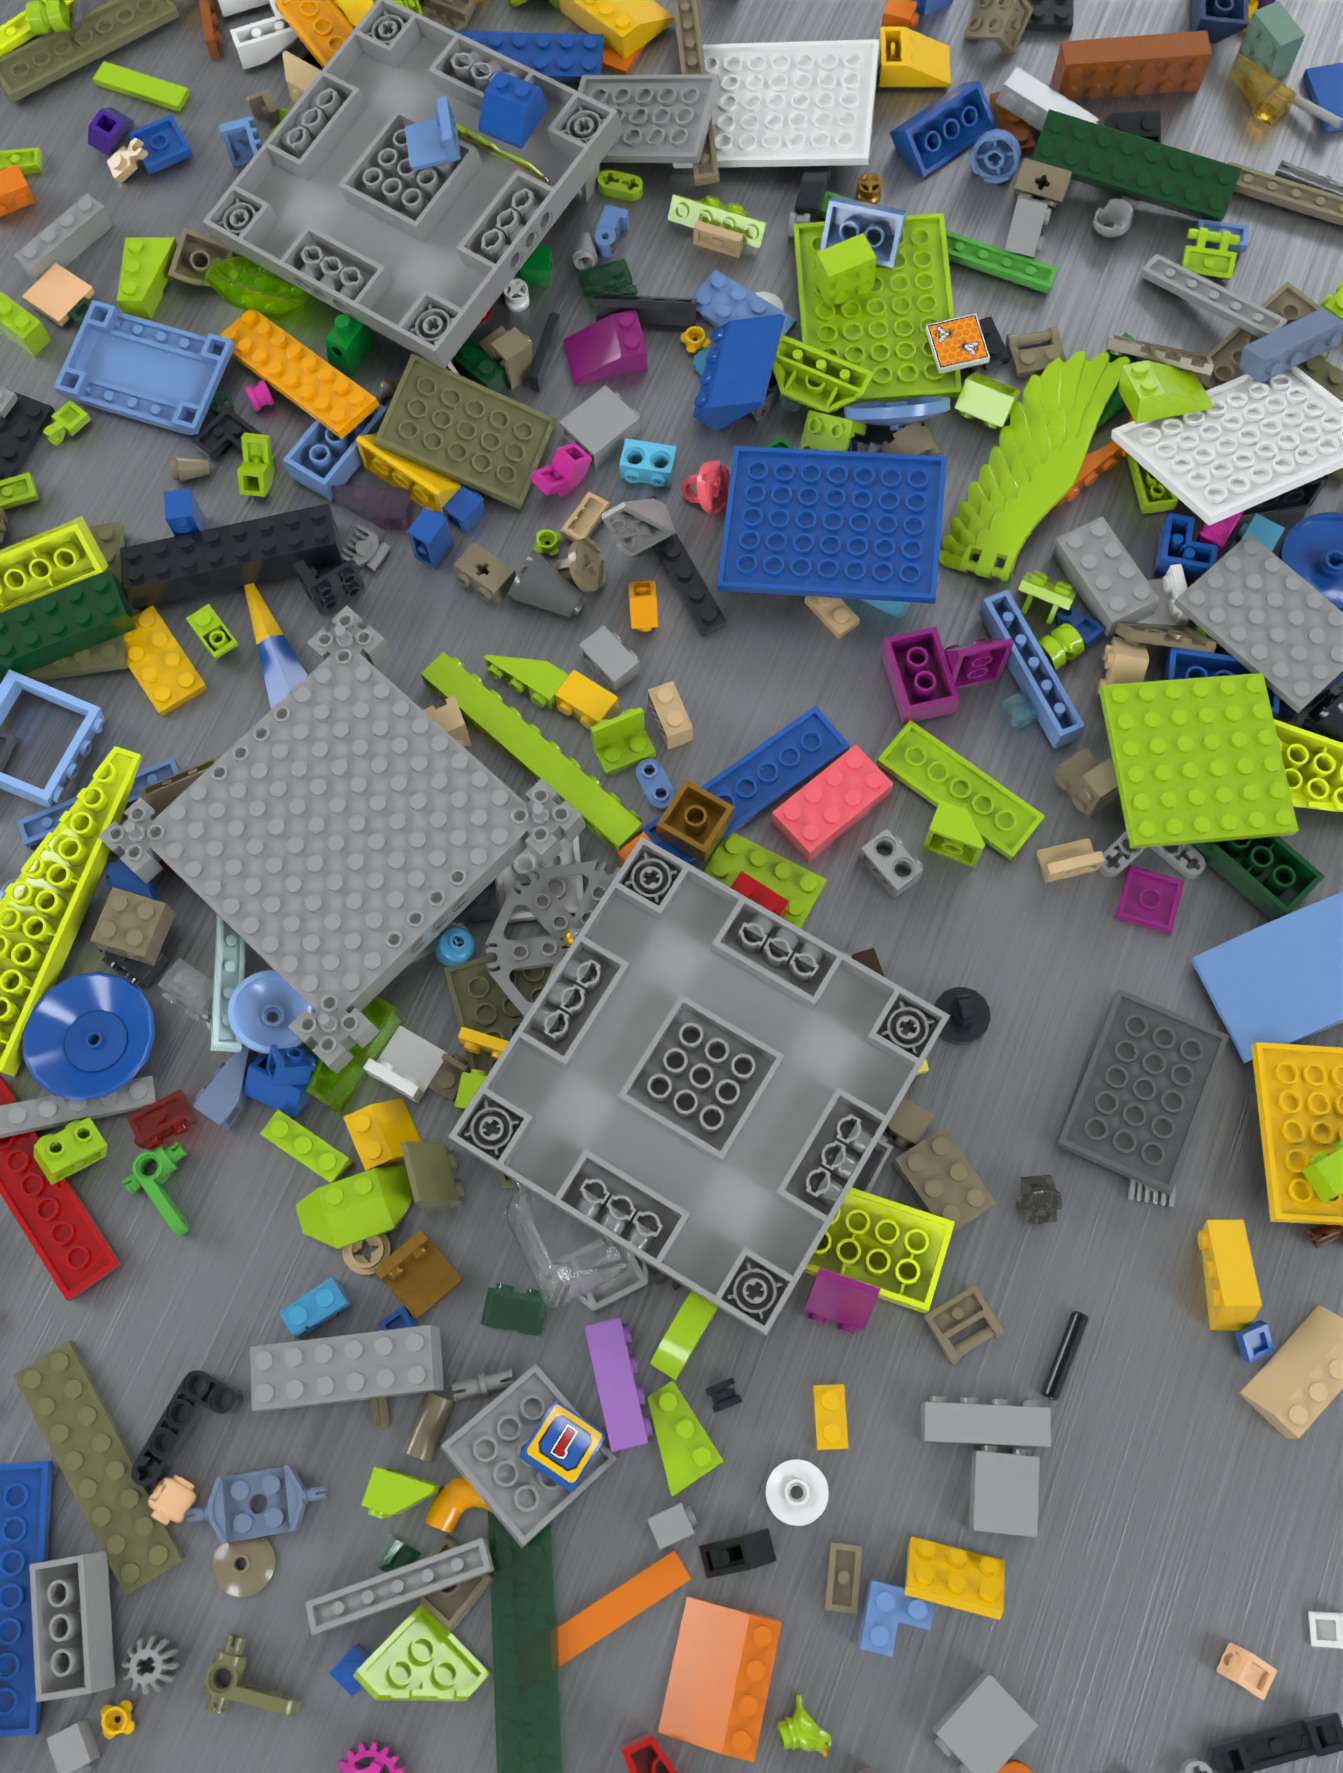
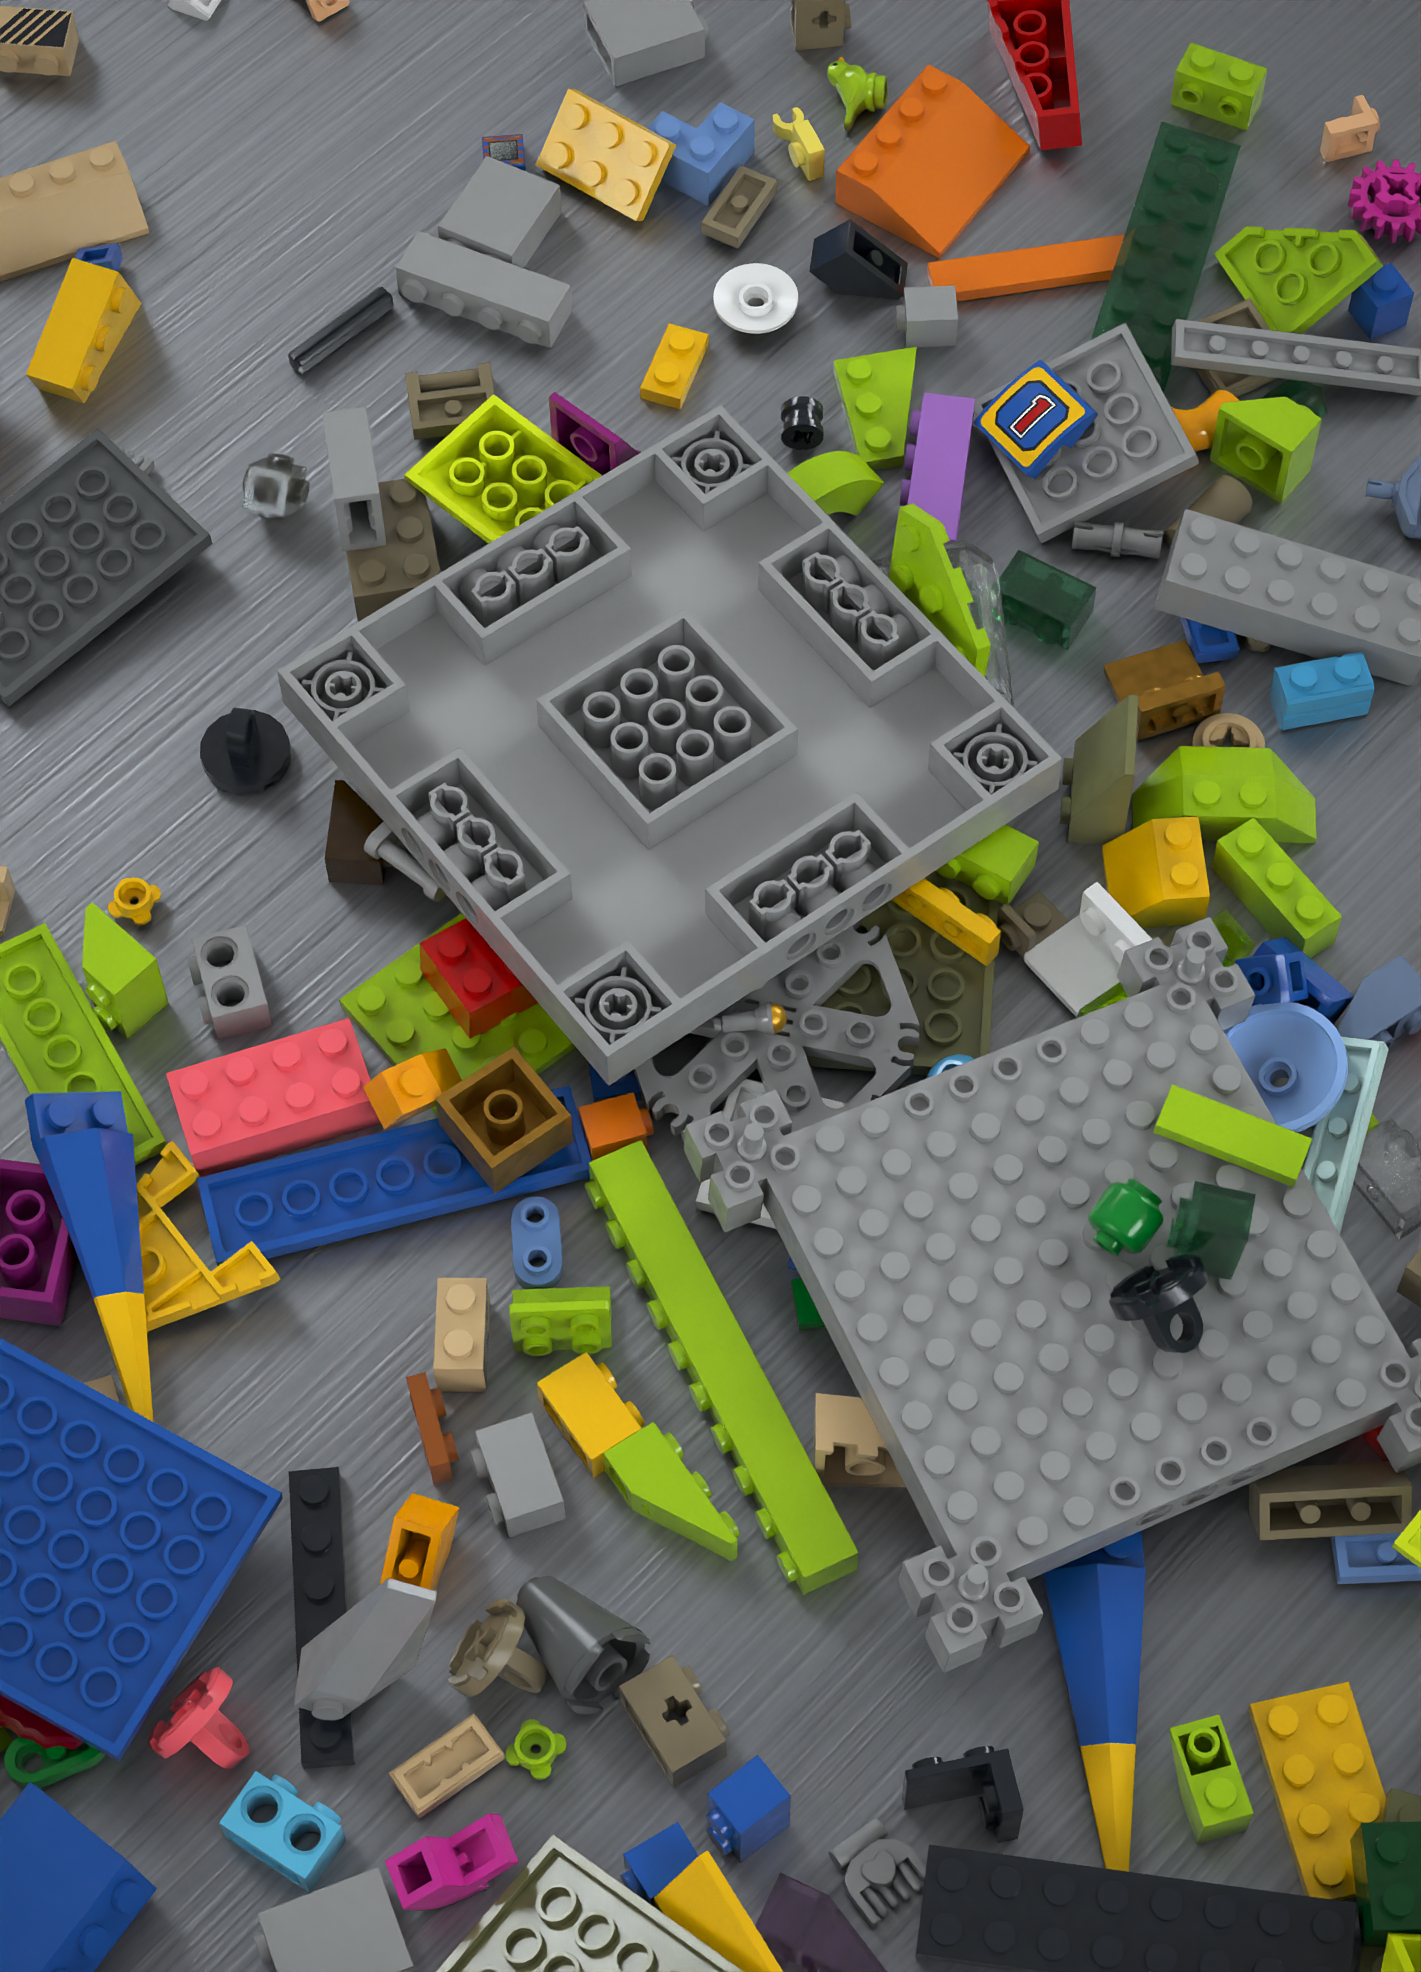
camera: 160 degrees left, 10 degrees down
none -> blue plate [25,1091,153,1422]
none -> yellow plate [108,877,161,925]
none -> yellow wing [136,1140,280,1332]
none -> light grey brick [322,406,387,551]
none -> light orange slope [363,1048,462,1130]
none -> dark orange plate [406,1372,459,1485]
none -> tile [482,134,526,171]
none -> light yellow plate [773,107,825,181]
none -> lime plate [888,503,991,678]
none -> green head [1088,1179,1164,1257]
none -> black tile [1109,1254,1209,1353]
none -> lime tile [1153,1084,1312,1187]
none -> clear green brick [1166,1181,1256,1280]

